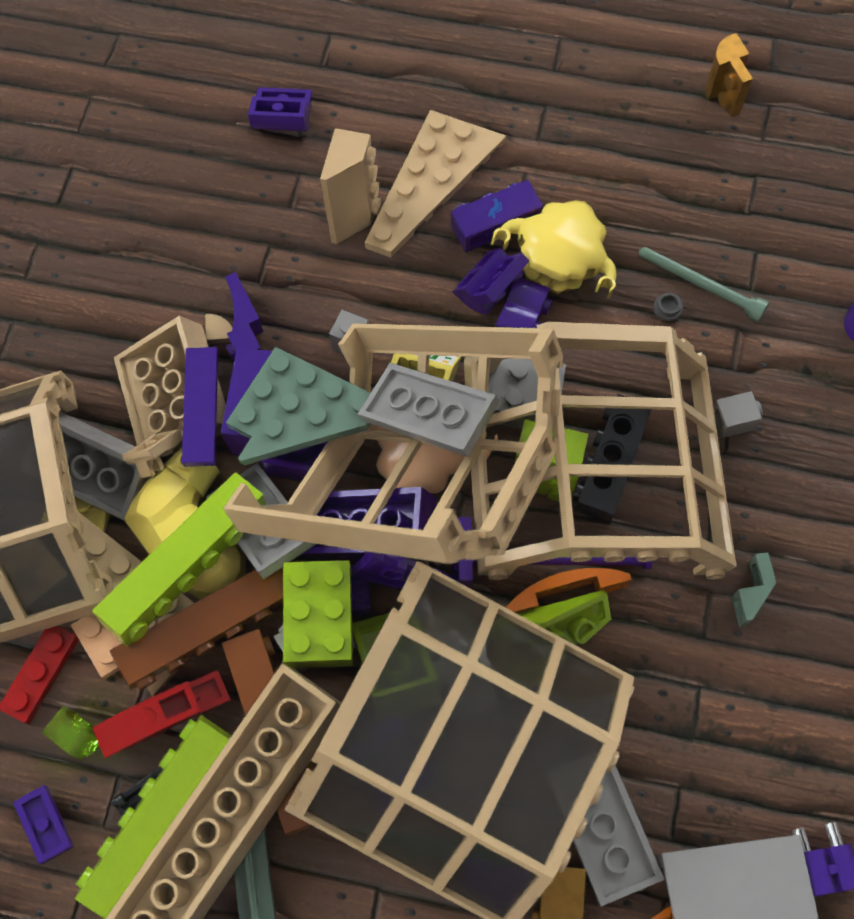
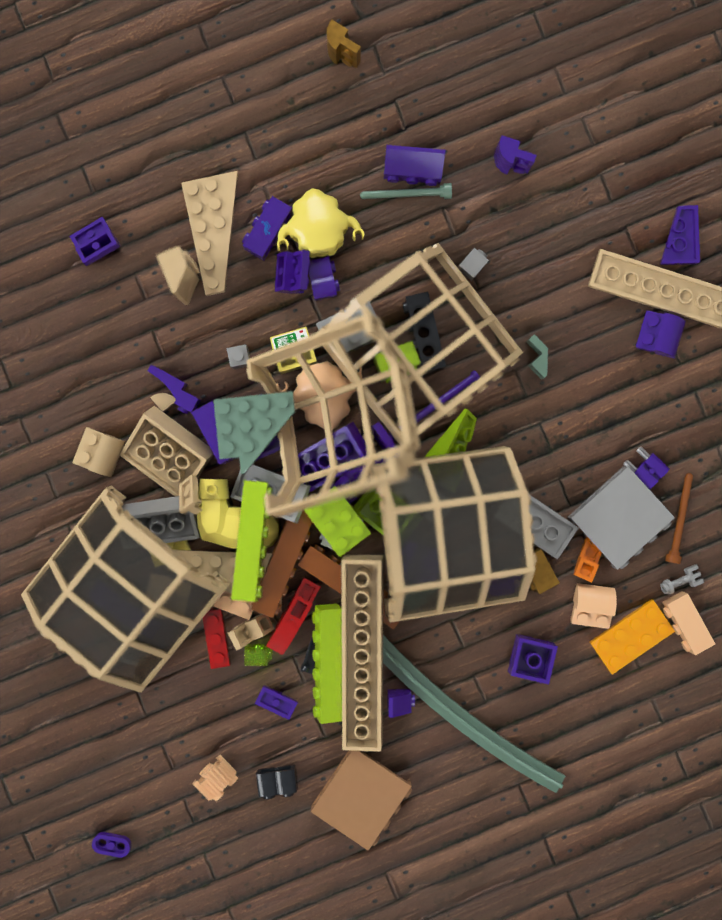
camera: 35 degrees left, 20 degrees up
dark purple tile [182,347,218,467] -> none
light grey plate [358,363,500,457] -> none
orange slope [506,568,632,613] -> none
dark grey plate [653,293,683,322] -> none
none -> tan brick [72,427,126,477]
none -> tan brick [228,614,274,650]
none -> dark purple slope [384,145,445,186]

